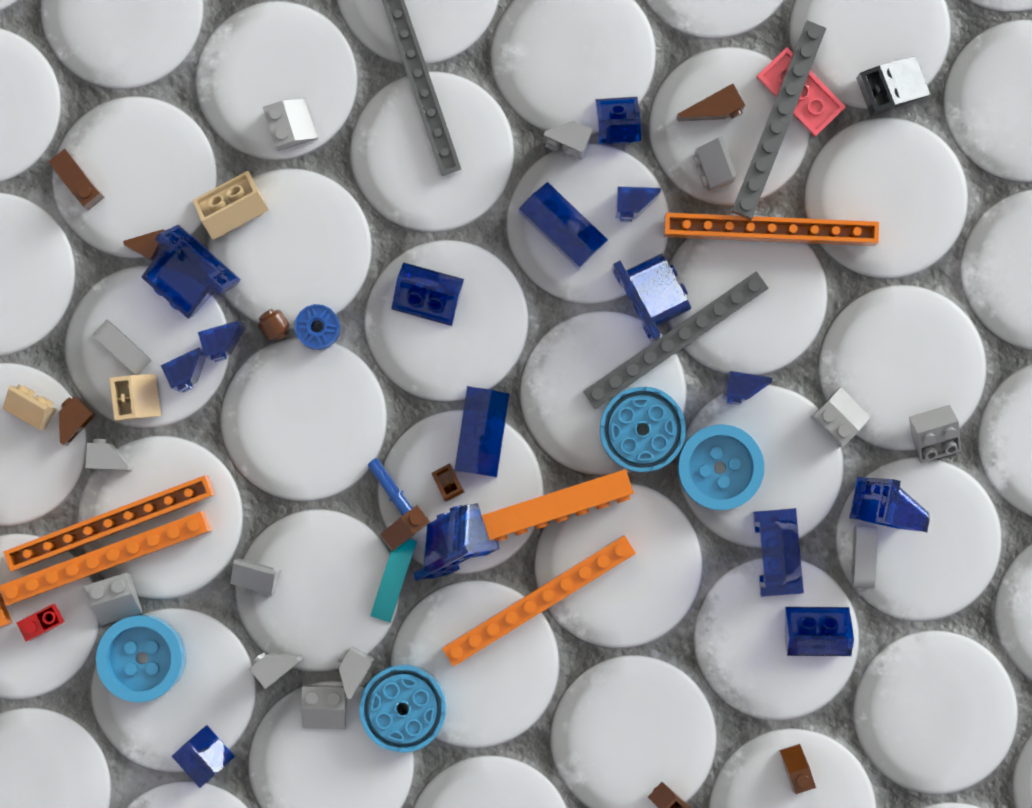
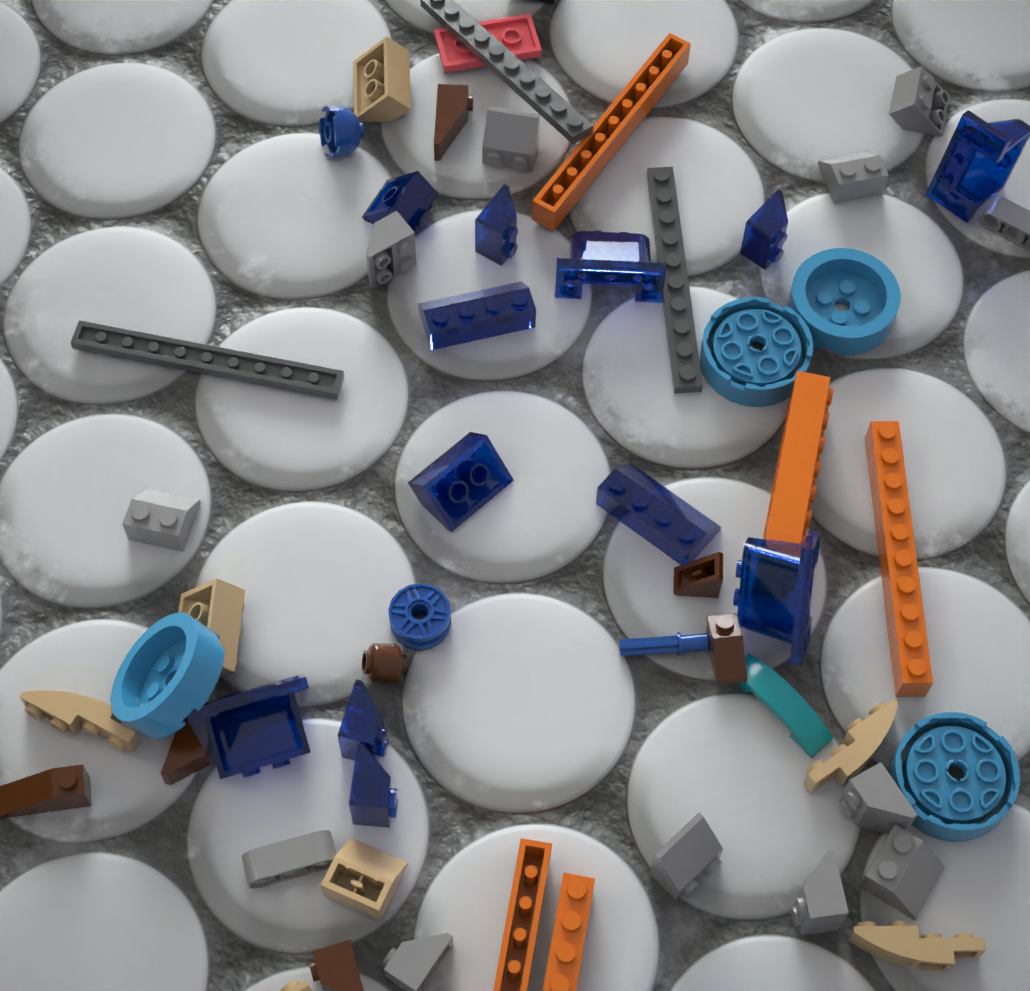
camera: 65 degrees left, 25 degrees down
clear blue windscreen [753,508,804,597] -> none
none -> tan slope [20,690,140,753]
none -> dark azure brick [111,613,224,739]
none -> blue cylinder [319,106,364,158]
none -> tan slope [353,37,411,122]
none -> tan slope [803,699,898,794]
none -> tan slope [848,921,986,972]

